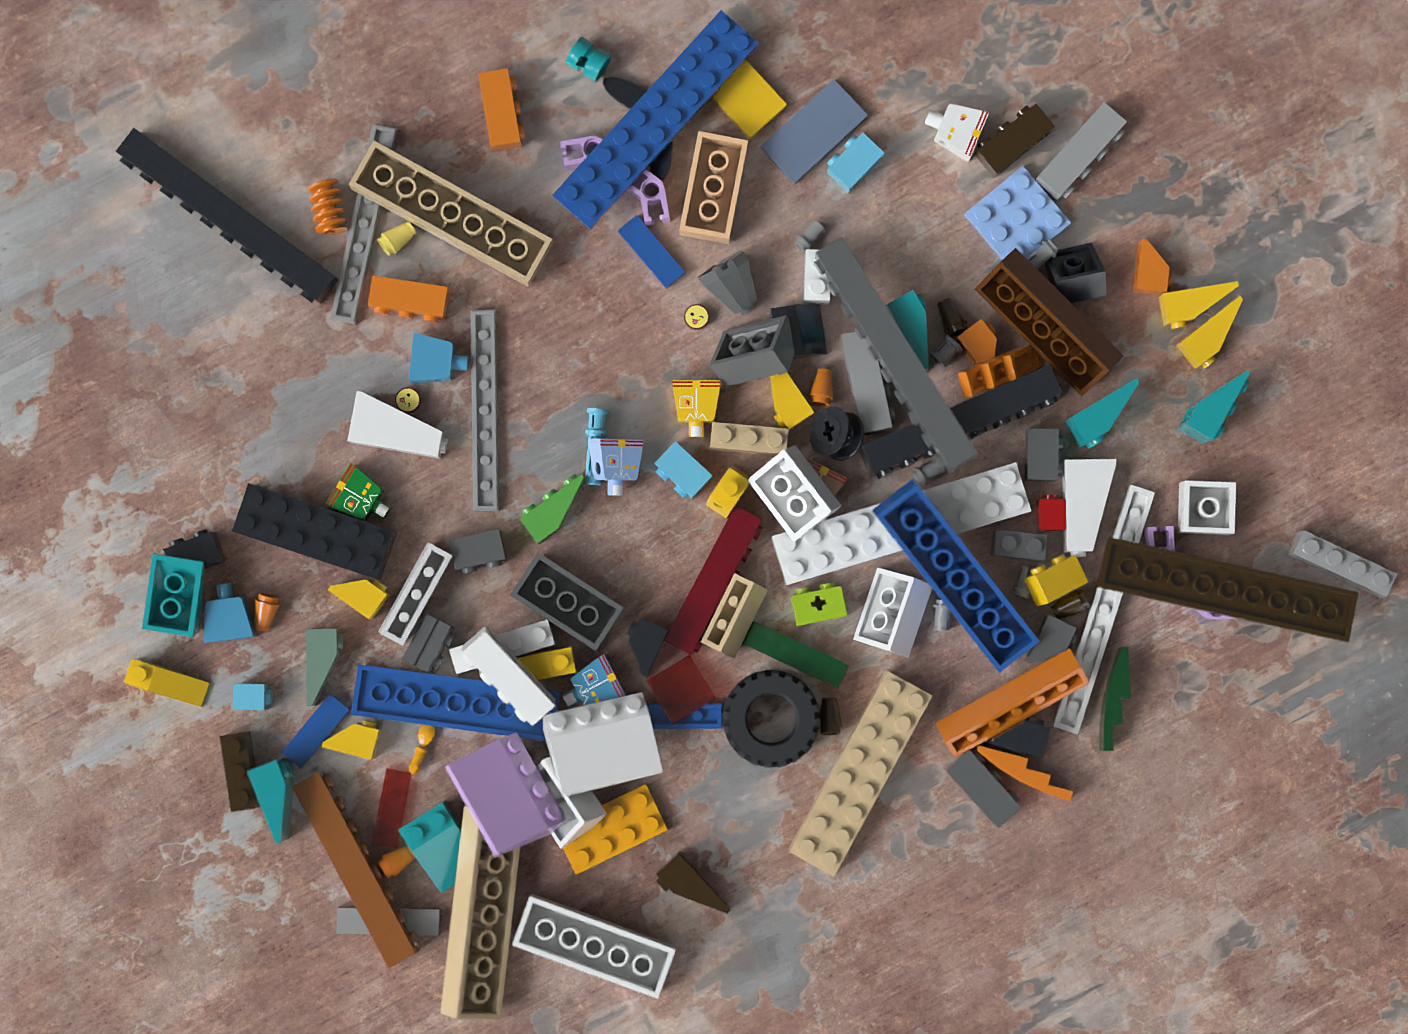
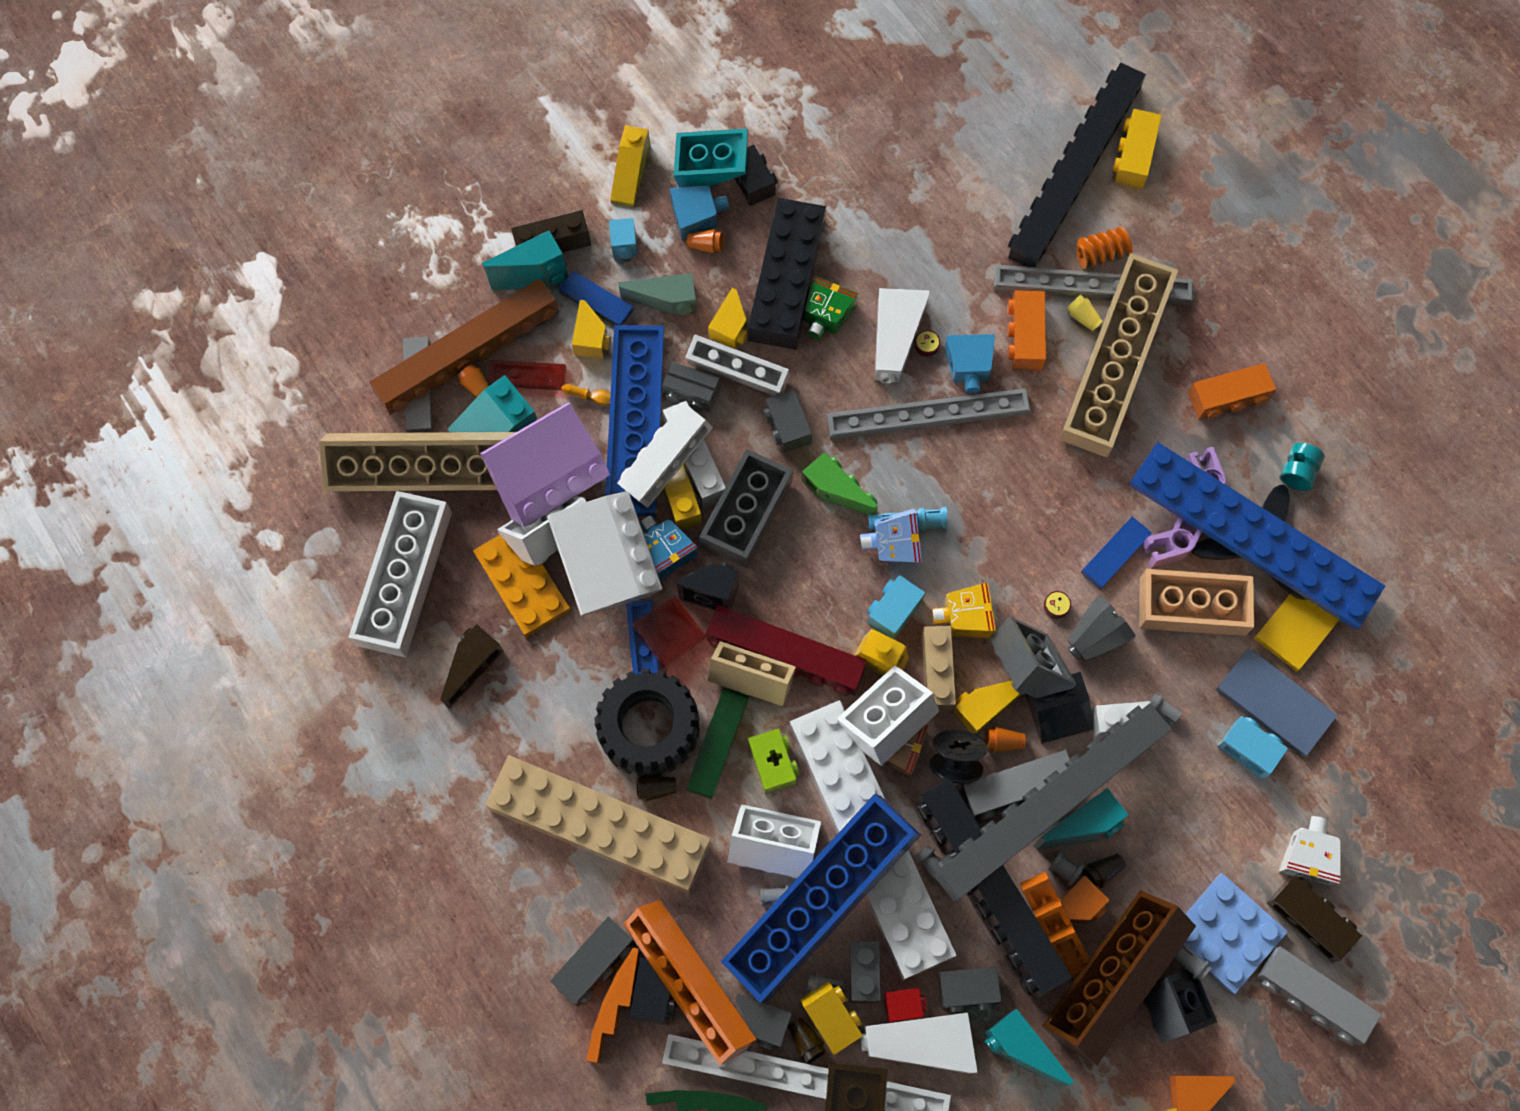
camera: 85 degrees right, 15 degrees down
none -> yellow brick [1112,109,1162,189]

